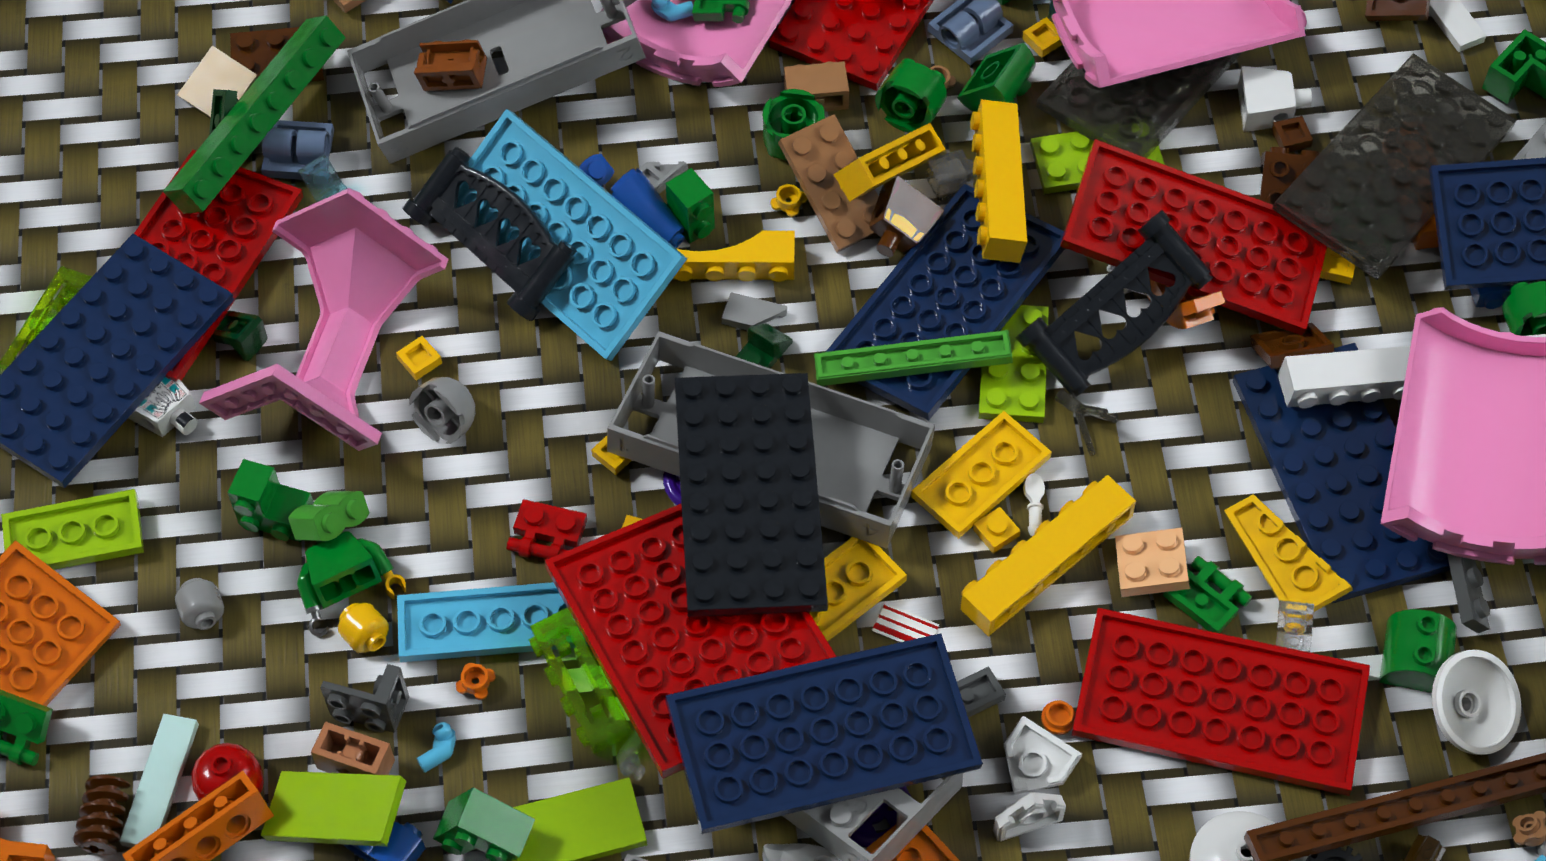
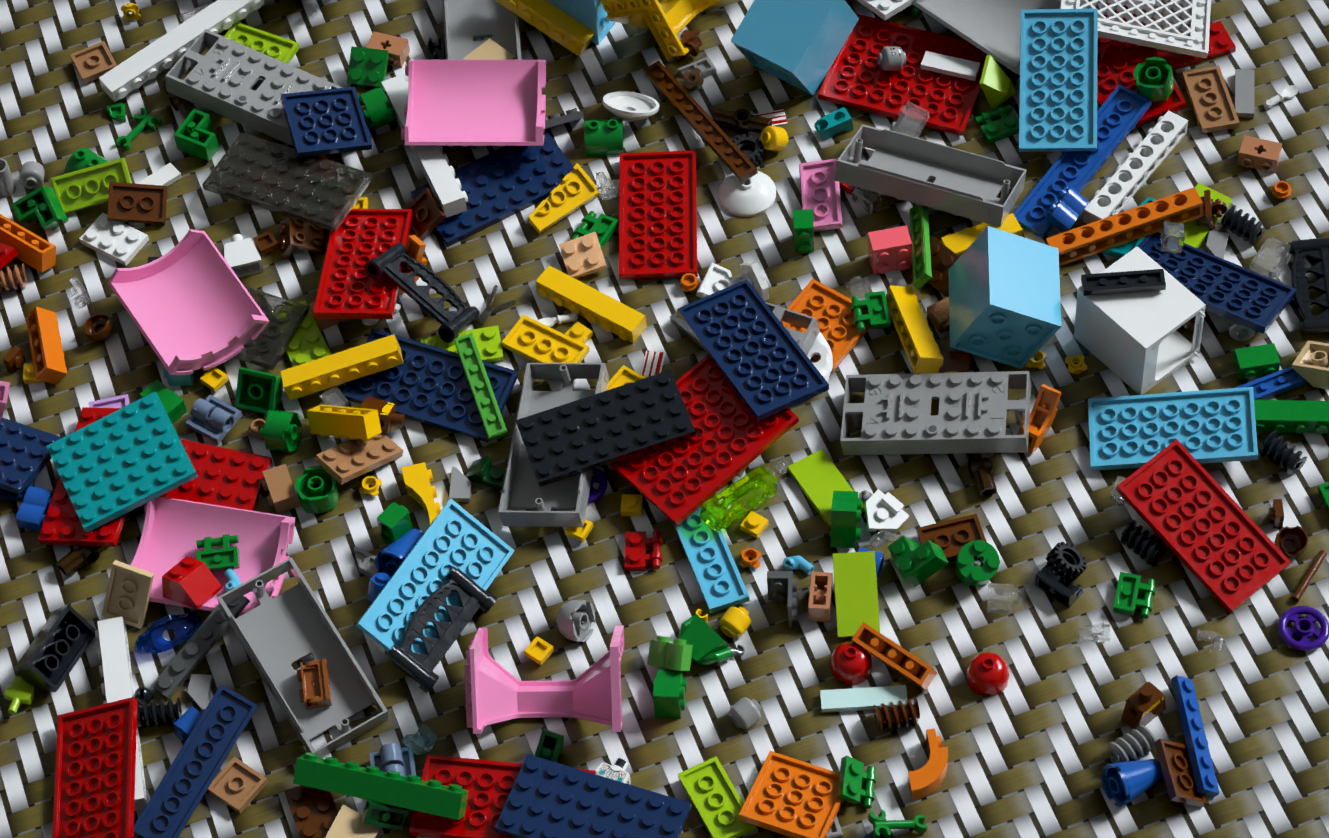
camera: 100 degrees left, 5 degrees down
none -> yellow plate [740,511,769,539]

